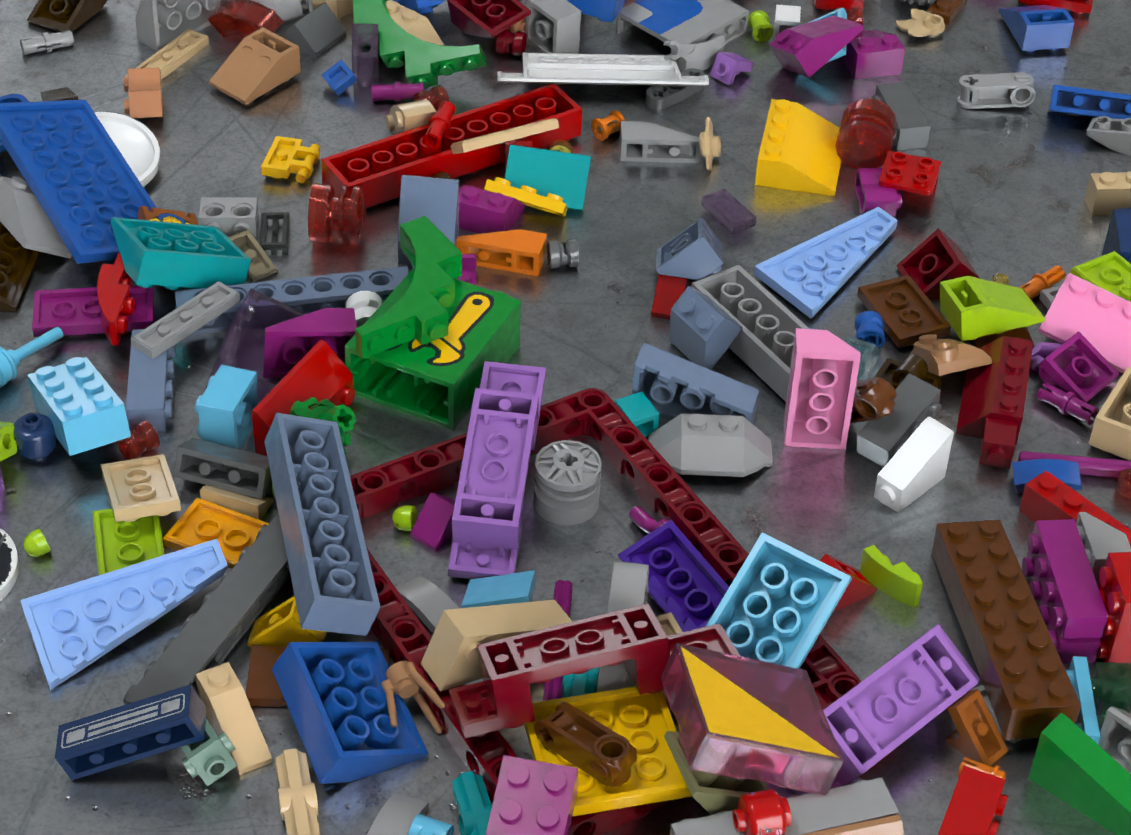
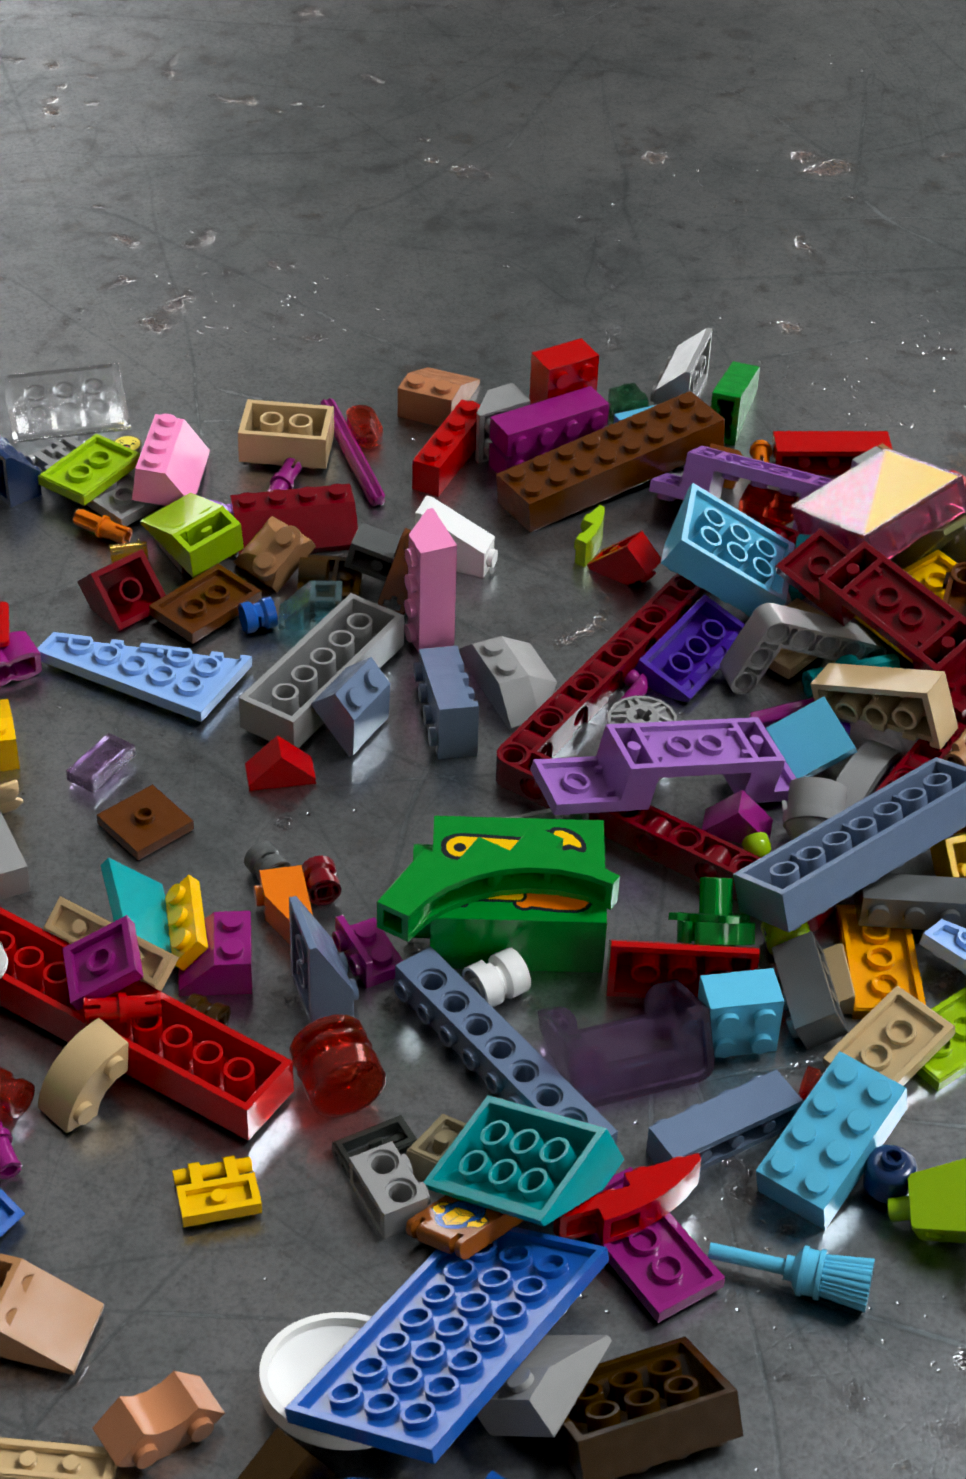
camera: 115 degrees left, 0 degrees up
light grey tile [131,281,240,359] -> none
magenta slope [262,308,357,378] -> none
teal brick [615,391,659,440] -> none
sand blue slope [656,217,724,280] -> none
dark red brick [979,417,1017,469] -> none
blue slope [1012,459,1082,493] -> none
magenta slope [1039,331,1120,403] -> none
none -> magenta plate [63,915,144,1011]
none -> reddish brown plate [97,784,194,860]
none -> dark red wheel [302,855,342,905]
none -> light grey helmet [782,777,847,840]

